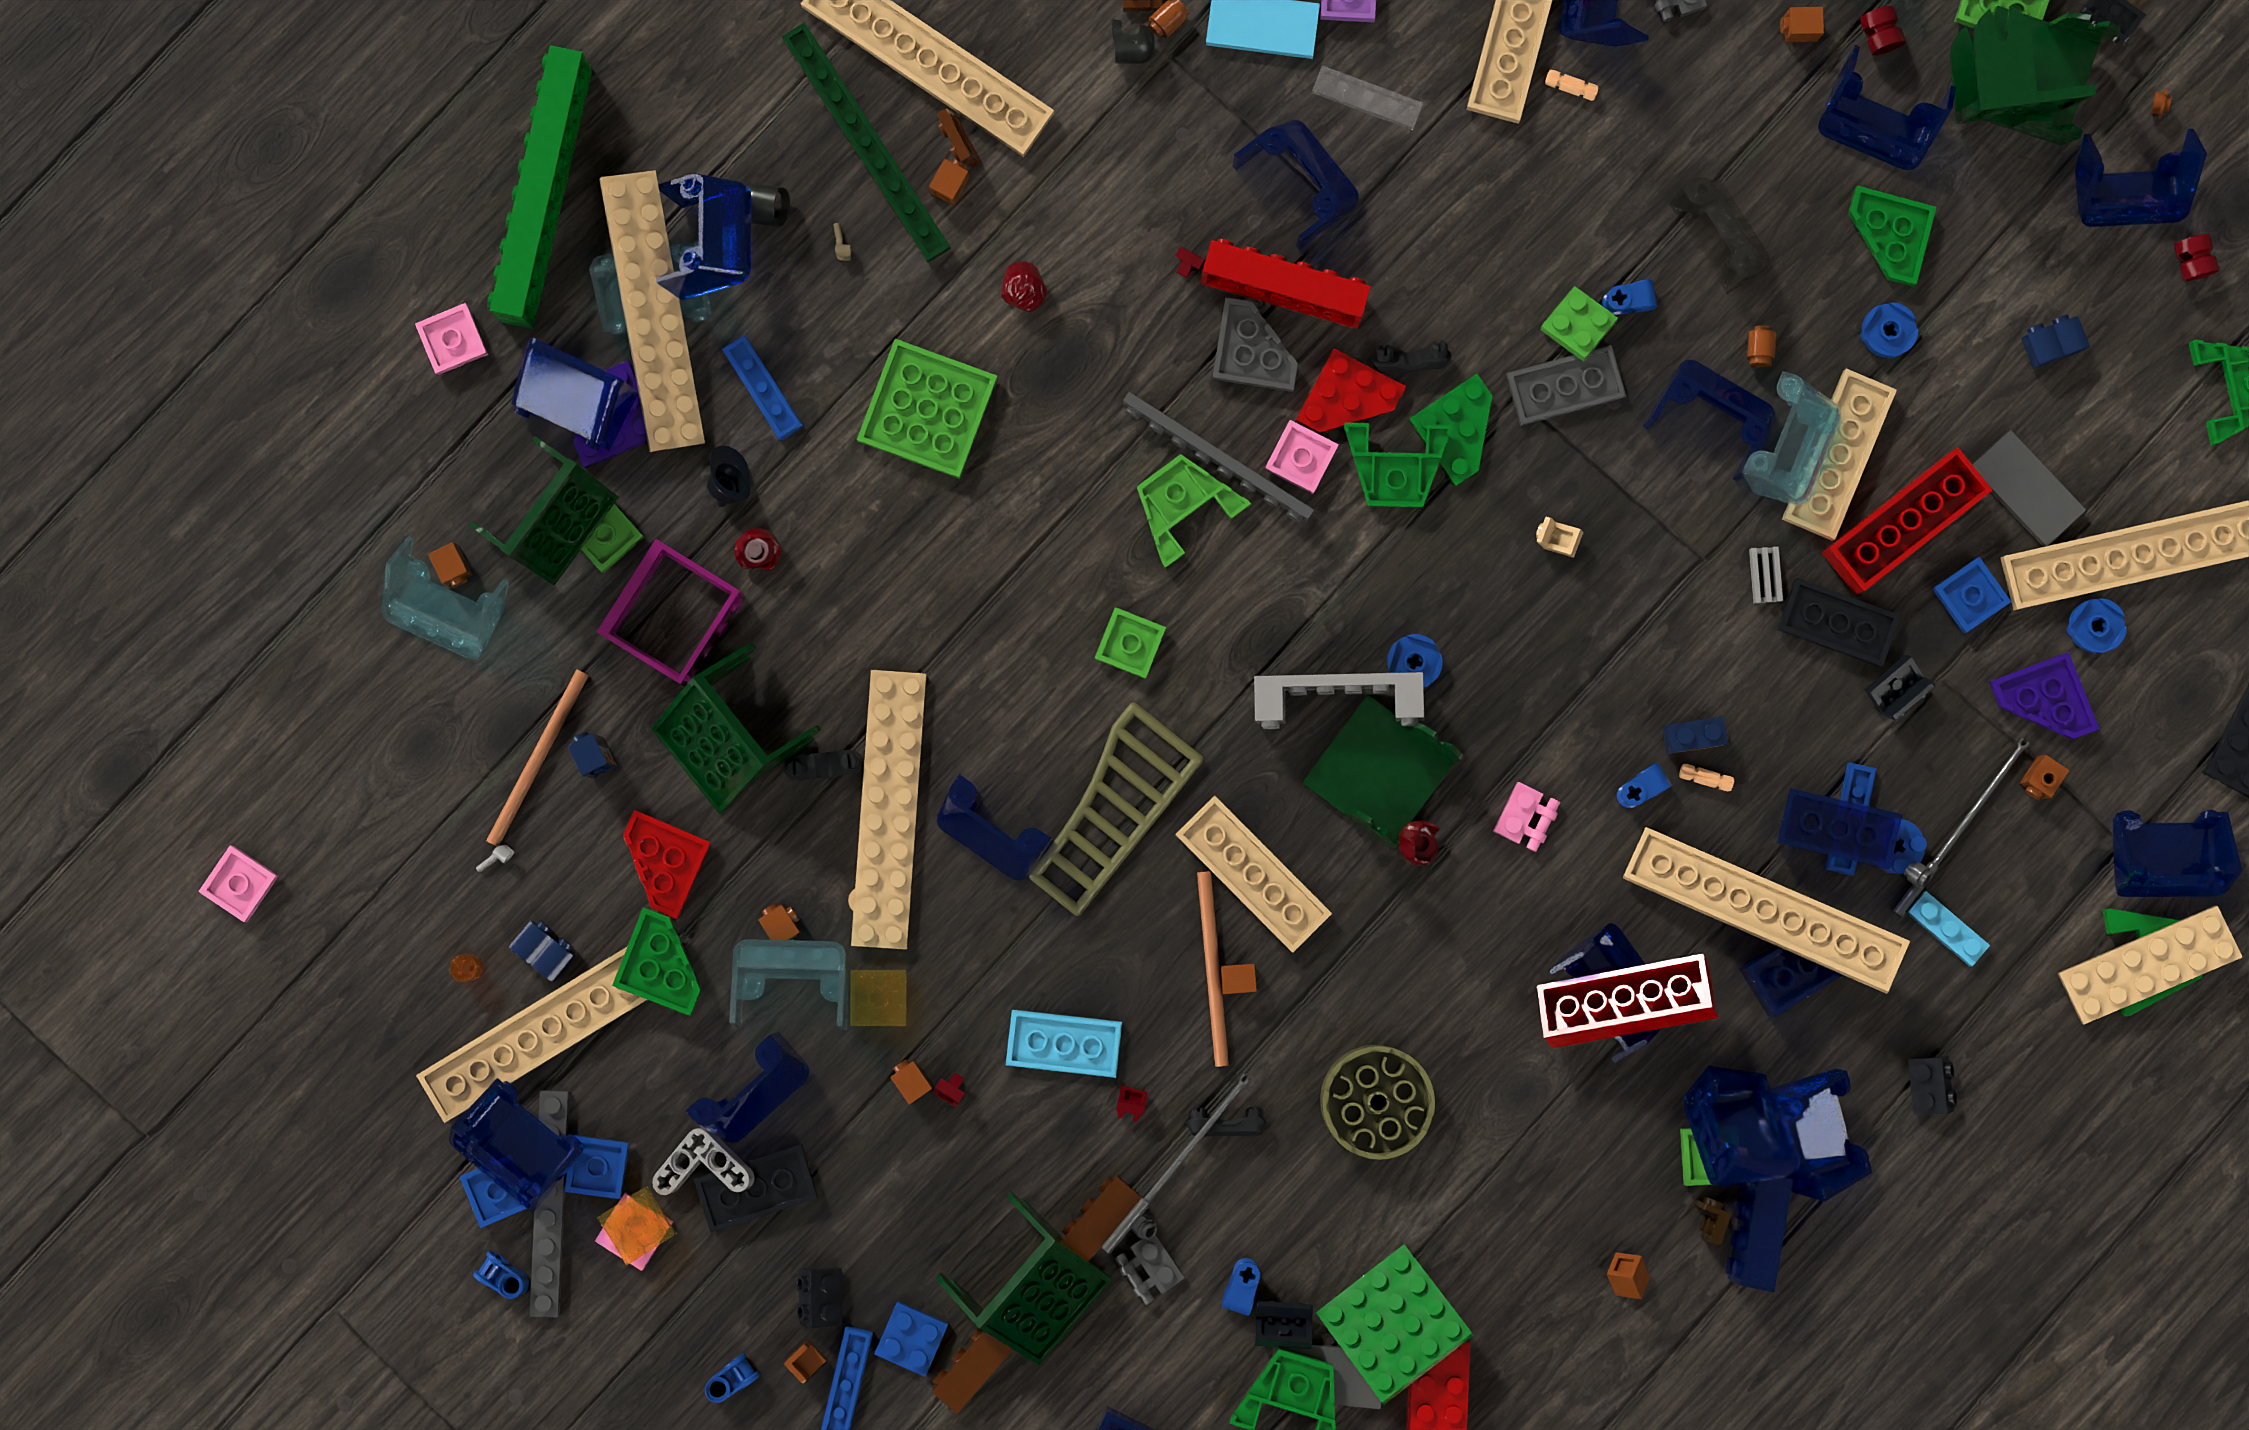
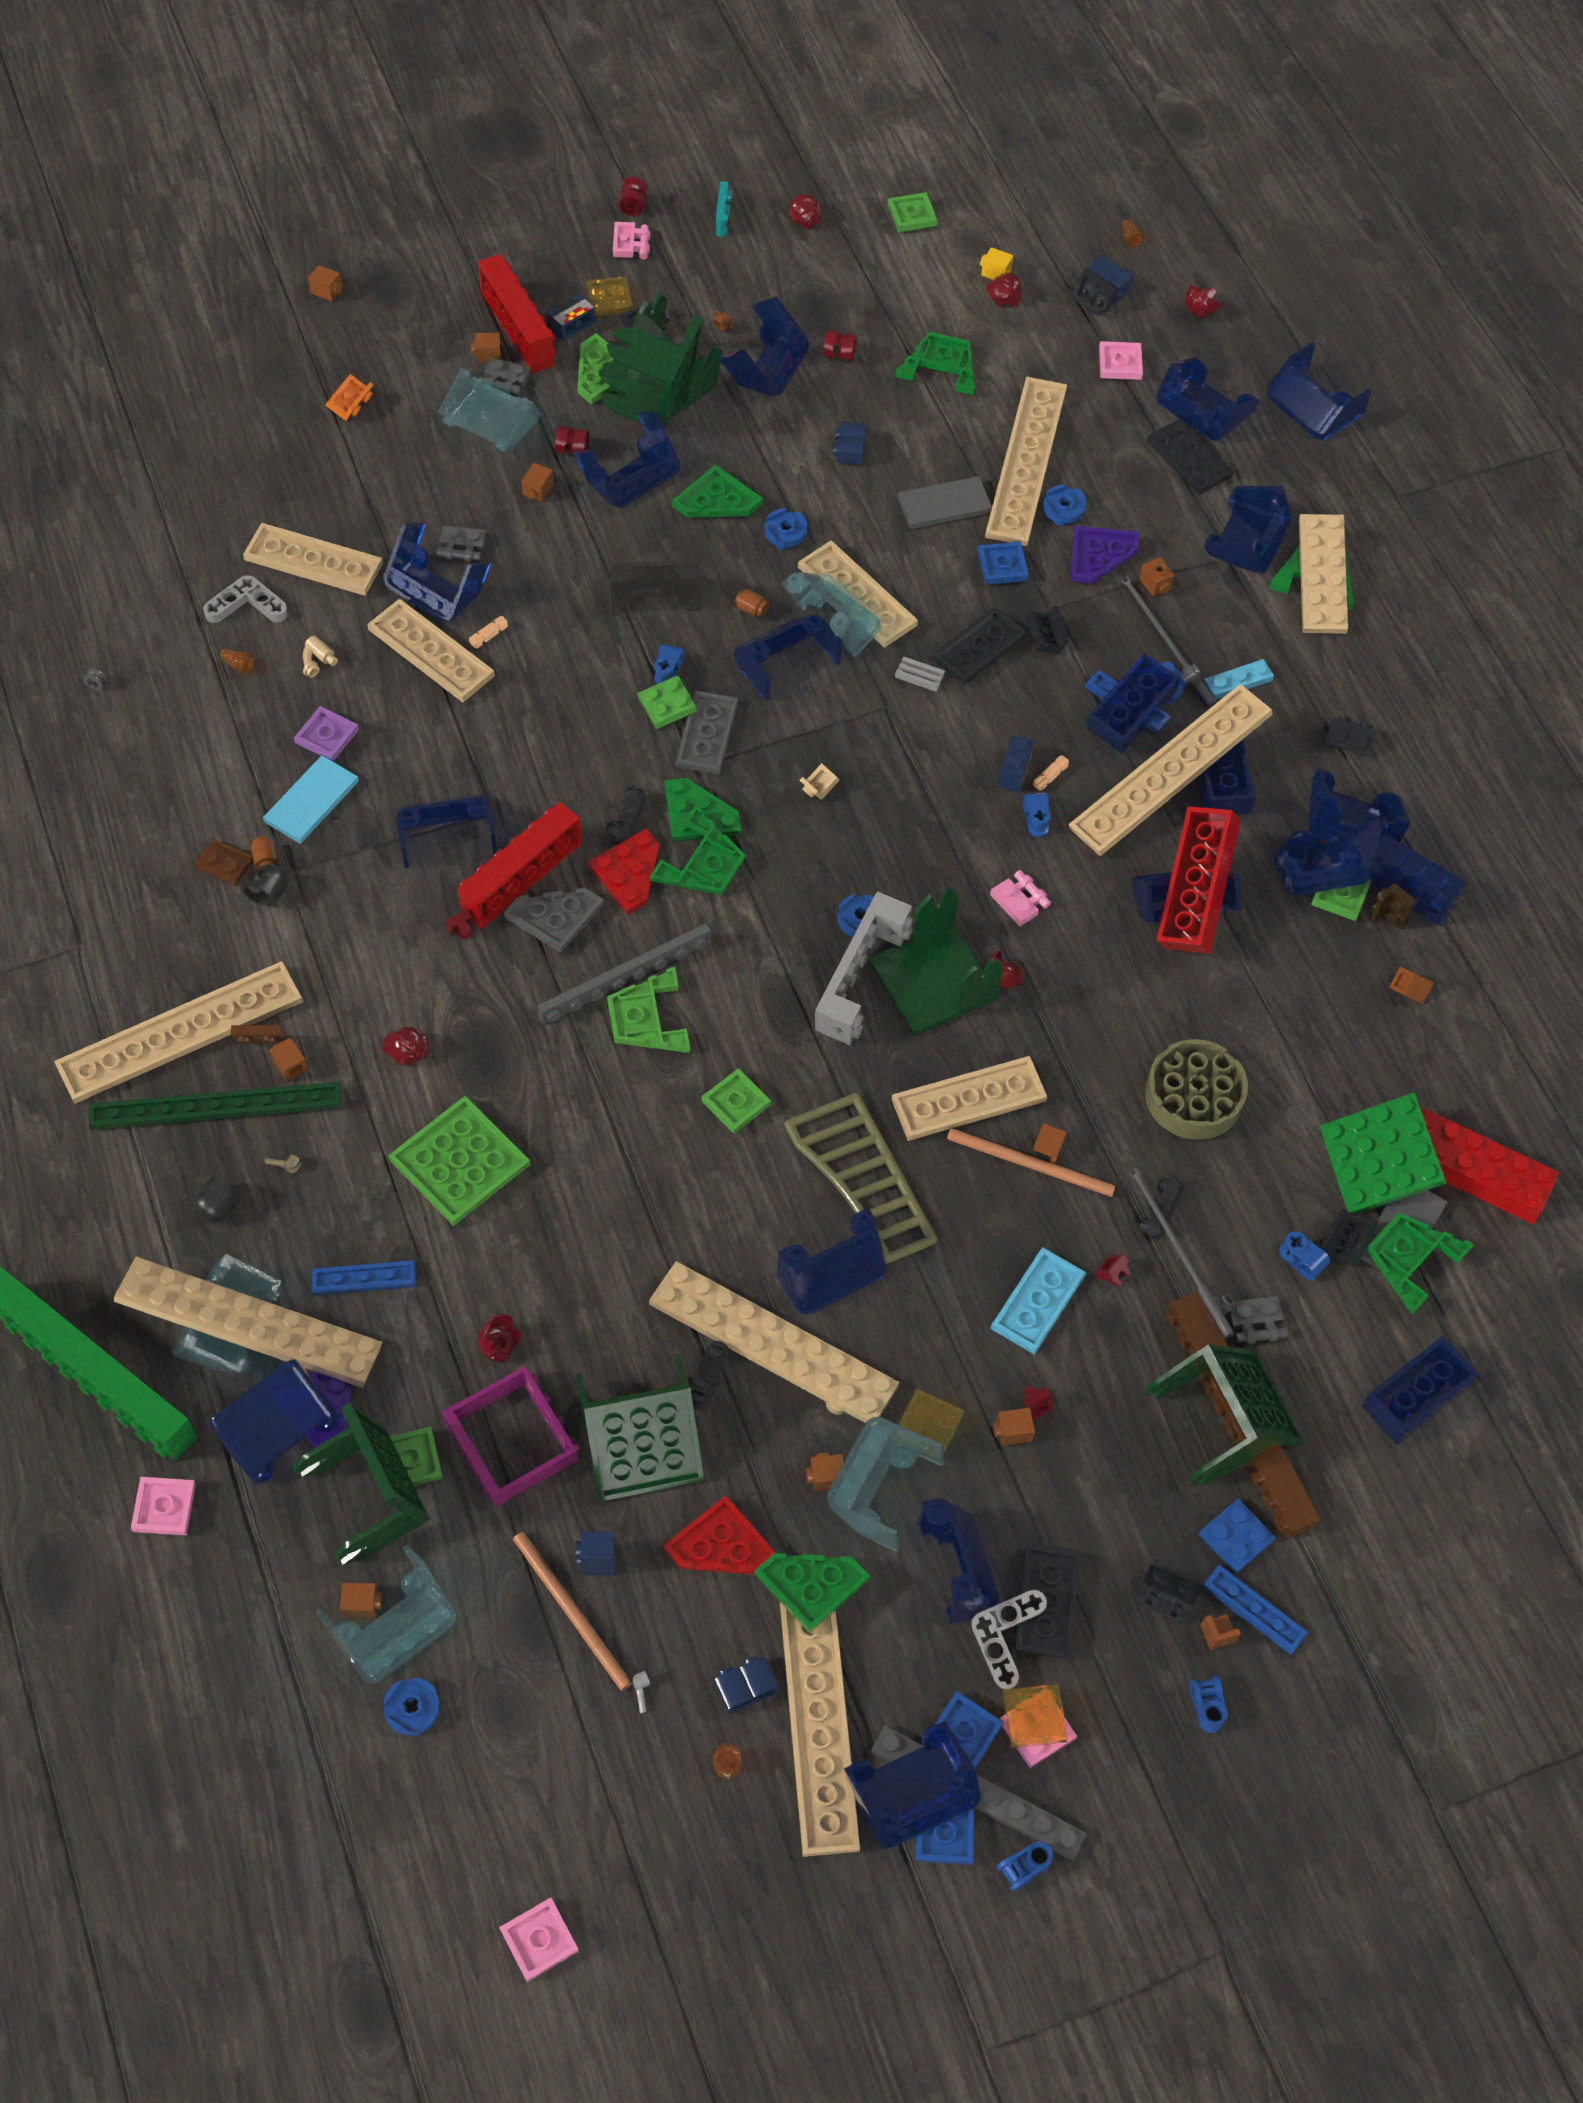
camera: 65 degrees left, 25 degrees down
clear blue windscreen [656,173,751,300] -> none
black piece [707,445,750,507] -> none
bright pink plate [1264,420,1338,494] -> none
clear tile [1312,65,1423,130] -> none
red brick [1821,447,1992,595] -> none
none -> blue plate [384,1678,440,1737]

